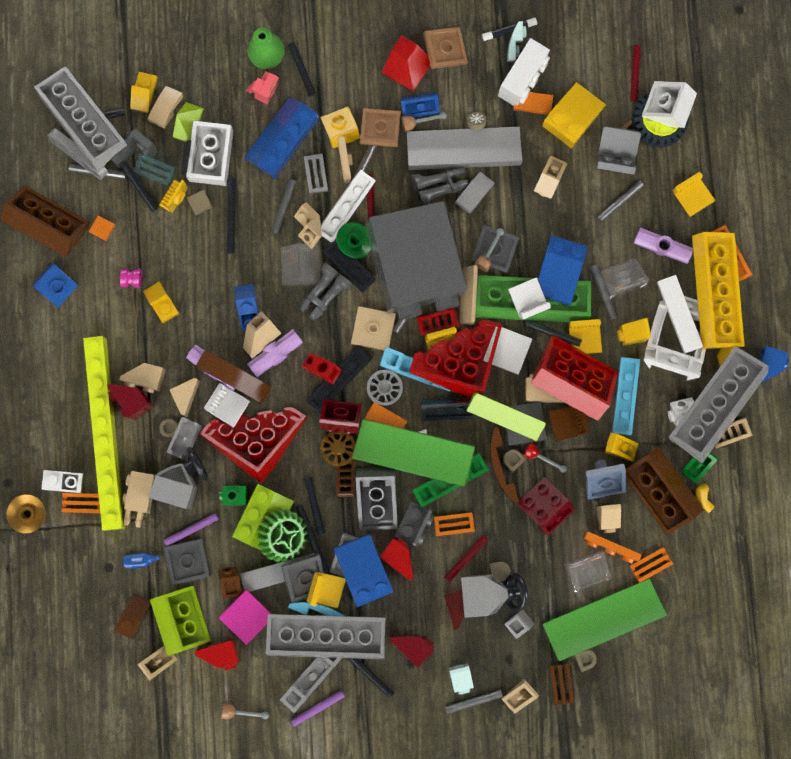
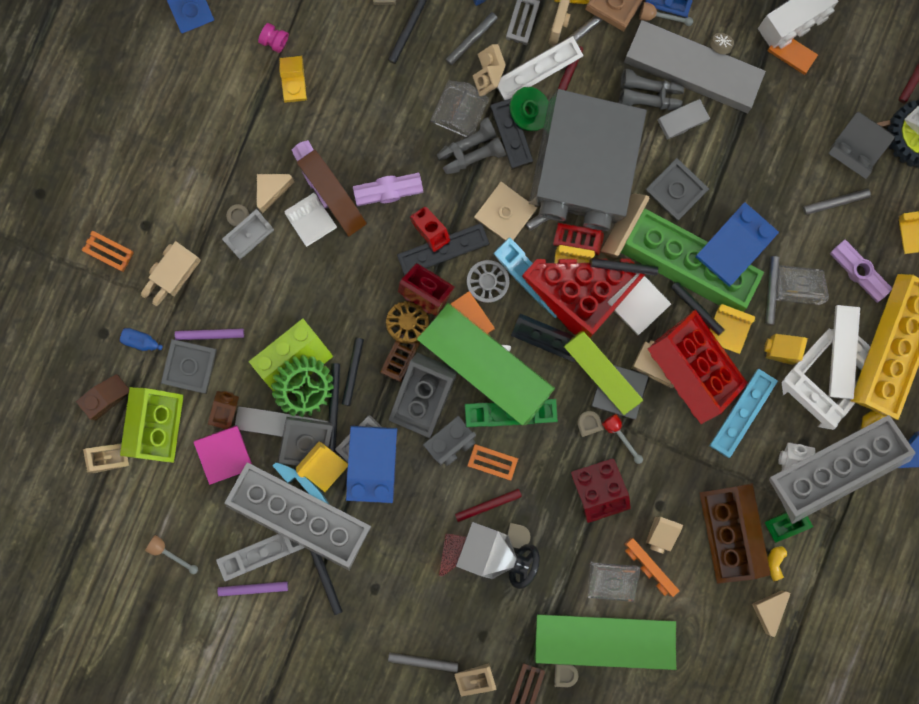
camera: 20 degrees right, 0 degrees up
pearl gold dish [7,495,46,533] -> none
white slope [42,470,83,493] -> none
neon yellow brick [83,336,126,531] -> none
dark red slope [107,384,154,420] -> none
tan slope [119,363,166,394] -> none
light grey piece [149,446,209,510] -> none
red slope [194,639,240,671] -> none
red slope [199,407,307,483] -> none
green brick [219,486,248,506] -> none
blue slope [234,284,259,331] -> none
tan slope [243,311,281,359] -> none
red slope [380,538,413,581] -> none
dark red slope [389,634,434,668] -> none
light aqua slope [449,663,474,695] -> none
hinge [474,228,504,272] -> none
reddish brown slope [490,427,519,503] -> none
light grey slope [504,610,534,639] -> none
white piece [508,277,551,319] -> none
tan slope [534,155,568,198] -> none
yellow slope [542,82,606,149] -> none
reddish brown piece [548,407,591,441] -> none
sand blue tile [586,460,626,500] -> none
yellow slope [605,433,639,462] -> none
orange tile [629,547,673,583] -> none
tan slope [715,417,753,448] -> none
none -> black bar [590,258,658,276]
none -> tan slope [752,591,790,637]

